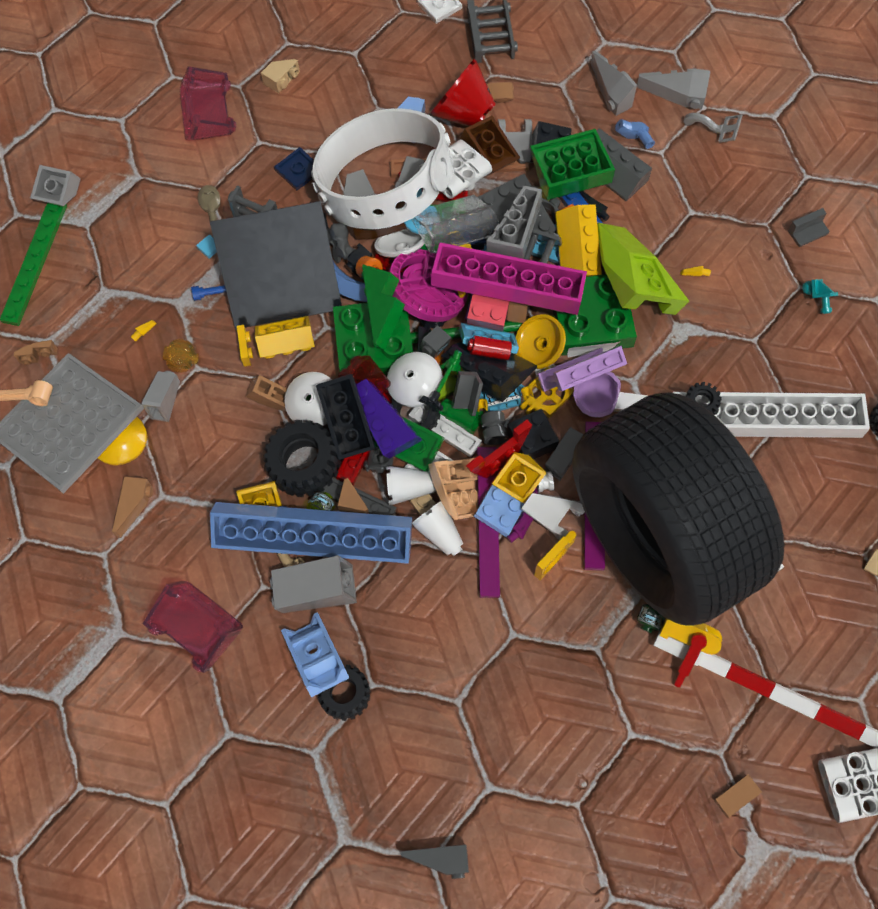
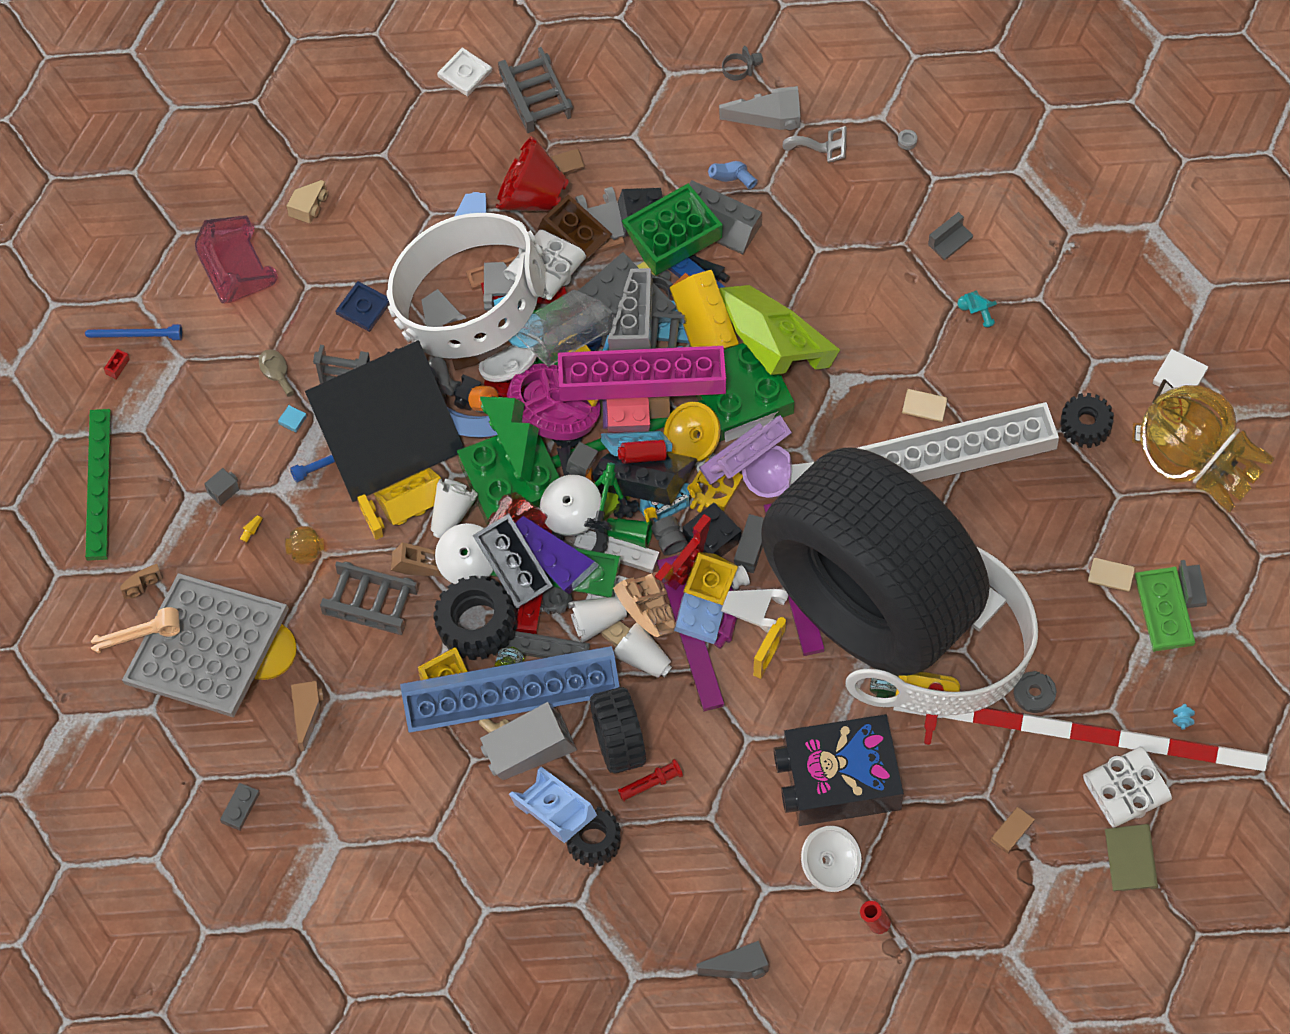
camera: 15 degrees left, 5 degrees down
light grey slope [30,165,81,206] -> none
light grey slope [142,371,180,422] -> none
clear pink windscreen [142,581,243,673] -> none
medium nougat slope [338,478,369,514] -> none
dark grey panel [451,371,483,416] -> none
light grey wedge [591,51,637,116] -> none
yellow bar [680,266,711,277] -> none
black tyre [685,382,722,415] -> none
none -> blue piece [85,324,182,341]
none -> red piece [104,349,130,380]
none -> dark grey brick [204,468,239,506]
none -> dark grey plate [220,783,260,831]
none -> dark grey fence [320,561,418,635]
none -> white cone [431,479,478,538]
none -> black tyre [590,687,646,774]
none -> red pin [618,759,683,802]
none -> dark grey piece [722,45,763,81]
none -> black brick [773,714,904,826]
none -> white dish [801,826,861,892]
none -> white piece [846,547,1038,715]
none -> red brick [860,901,891,934]
none -> light grey tile [898,130,917,150]
none -> tan slope [902,389,947,422]
none -> dark grey tile [1013,671,1057,713]
none -> olive piece [1105,824,1158,891]

